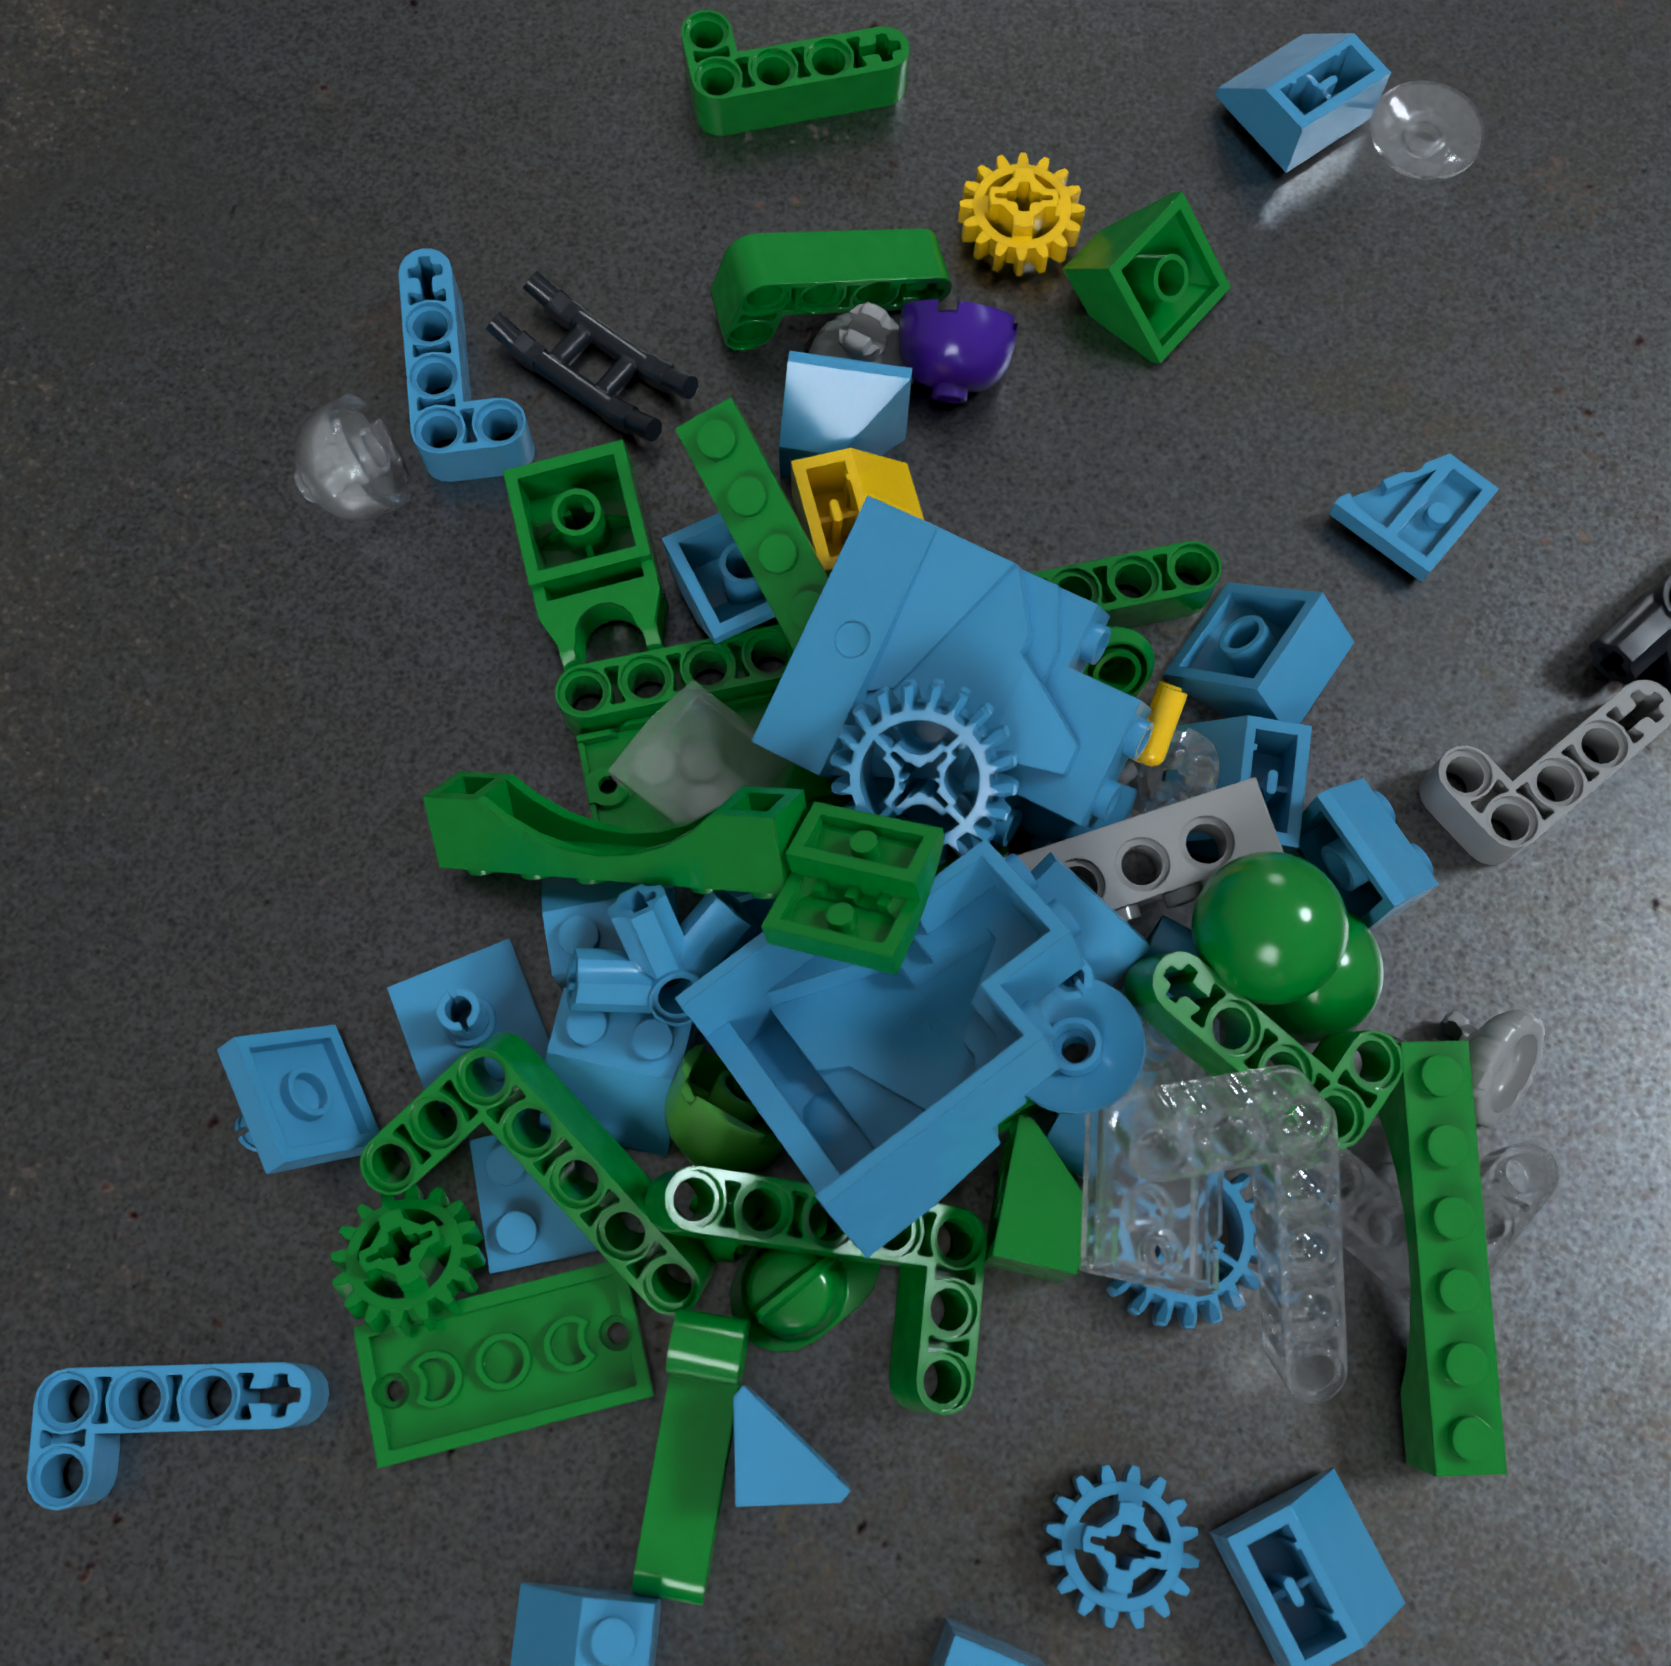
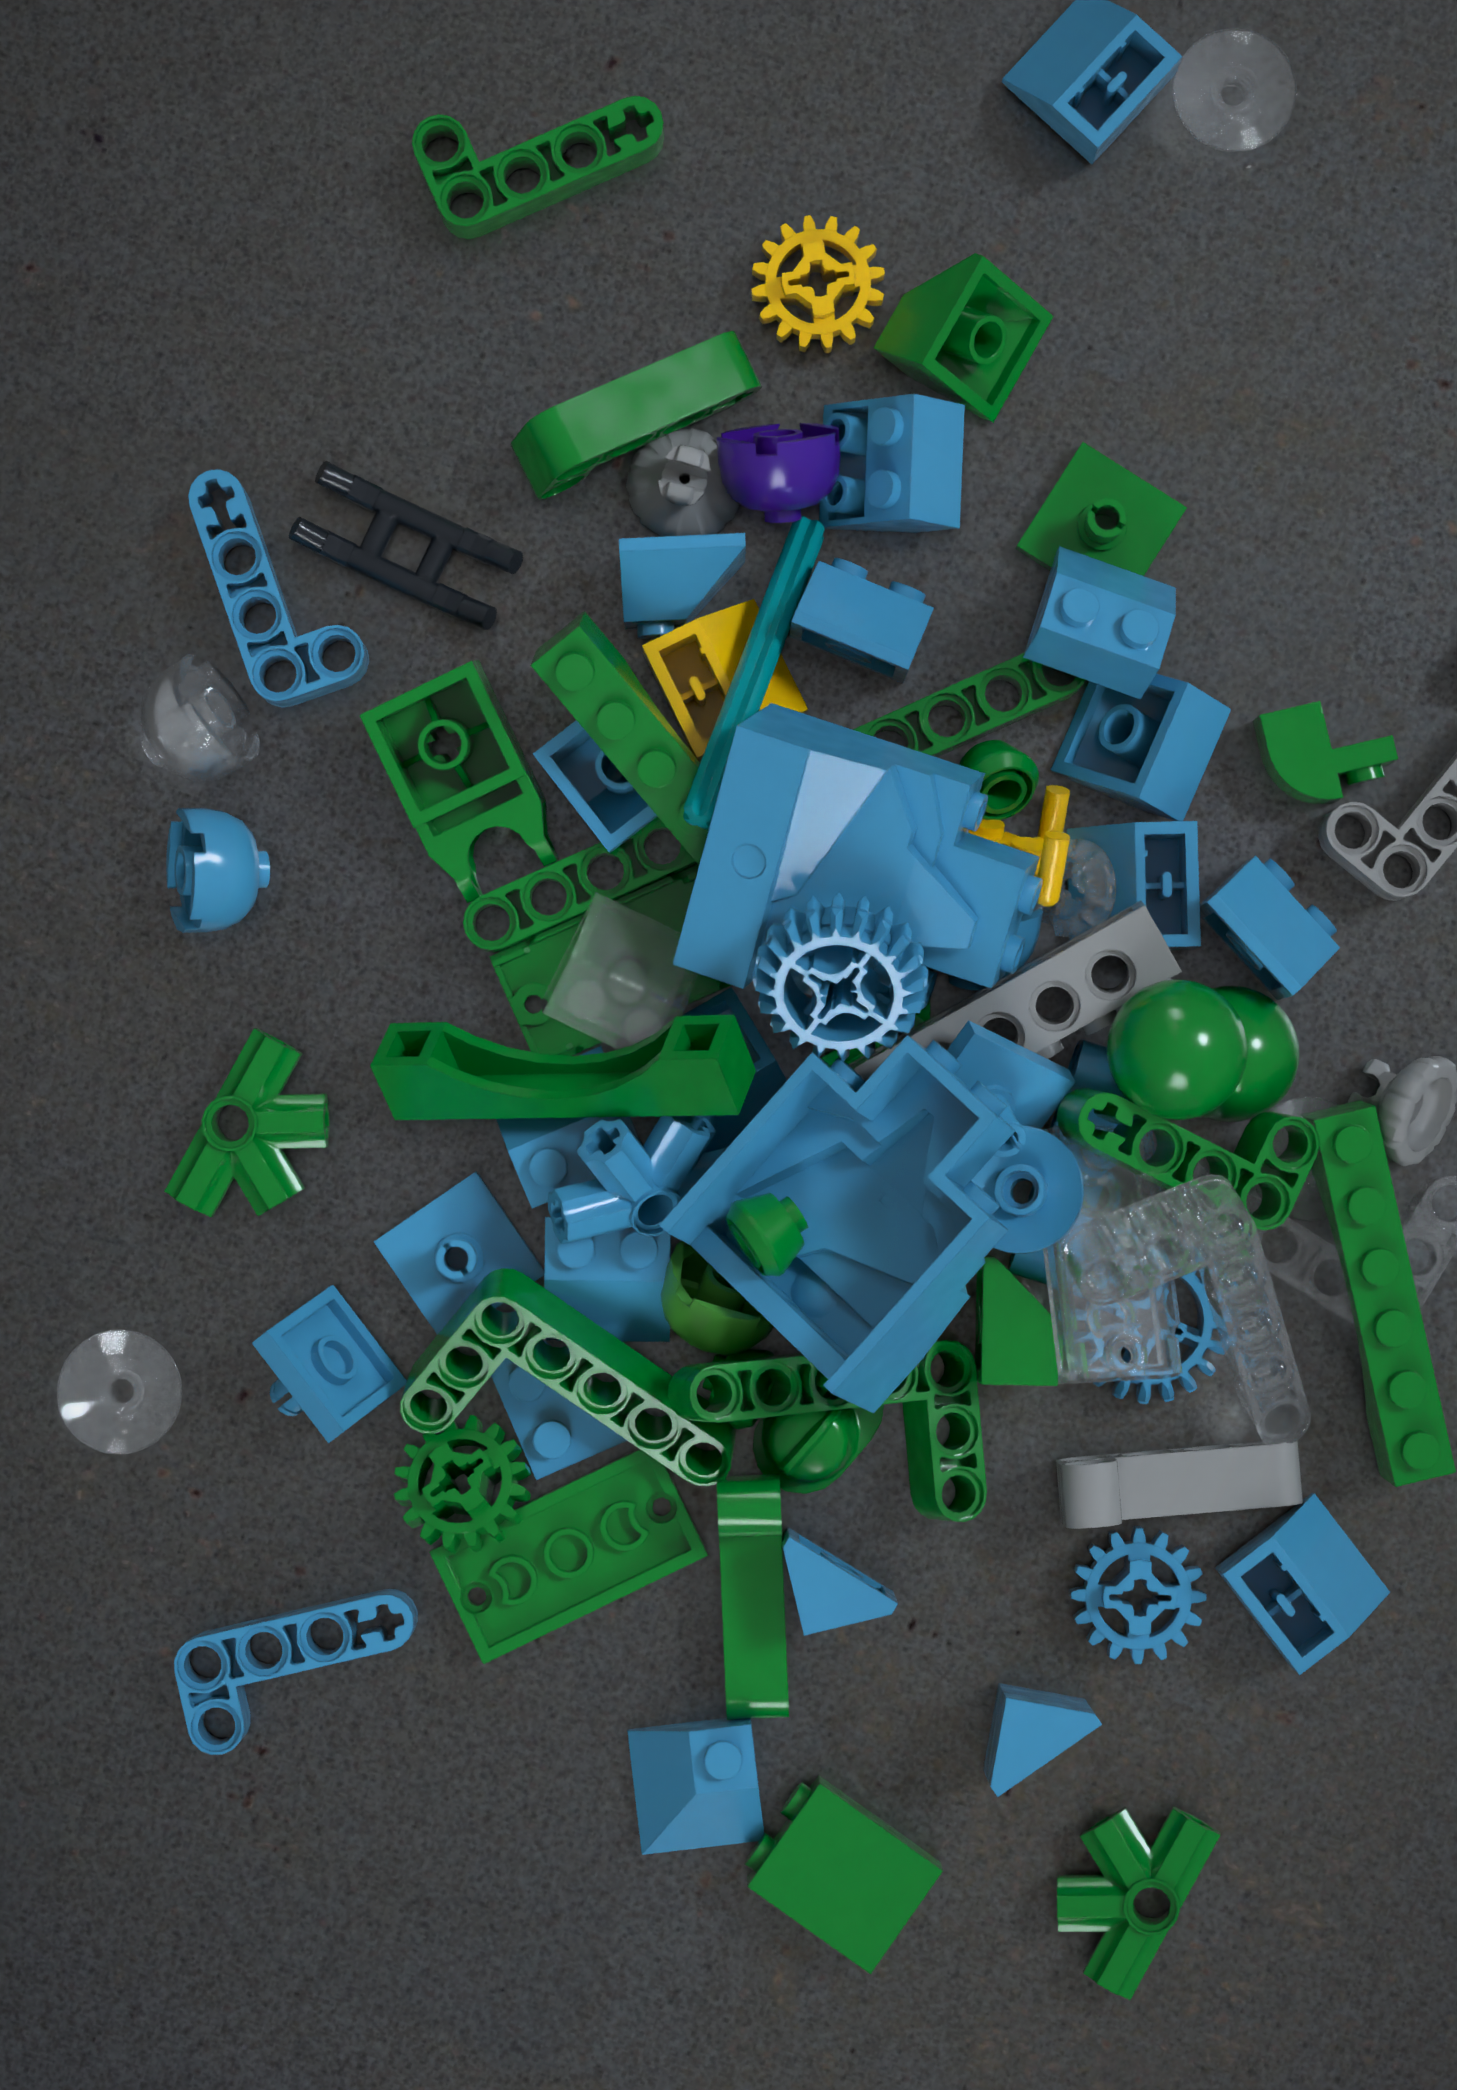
camera: 10 degrees left, 15 degrees up
green slope [761,802,945,975] -> none
dark azure wing [1328,453,1499,582] -> none
none -> clear dish [57,1329,182,1455]
none -> green piece [164,1028,330,1217]
none -> dark azure cylinder [166,808,270,933]
none -> teal axle [683,516,825,829]
none -> green cone [726,1193,808,1276]
none -> dark azure slope [789,558,934,683]
none -> dark azure slope [819,394,965,533]
none -> green tile [1015,442,1187,576]
none -> dark azure slope [1023,546,1176,699]
none -> light grey beam [1056,1440,1303,1529]
none -> green brick [1252,701,1398,804]

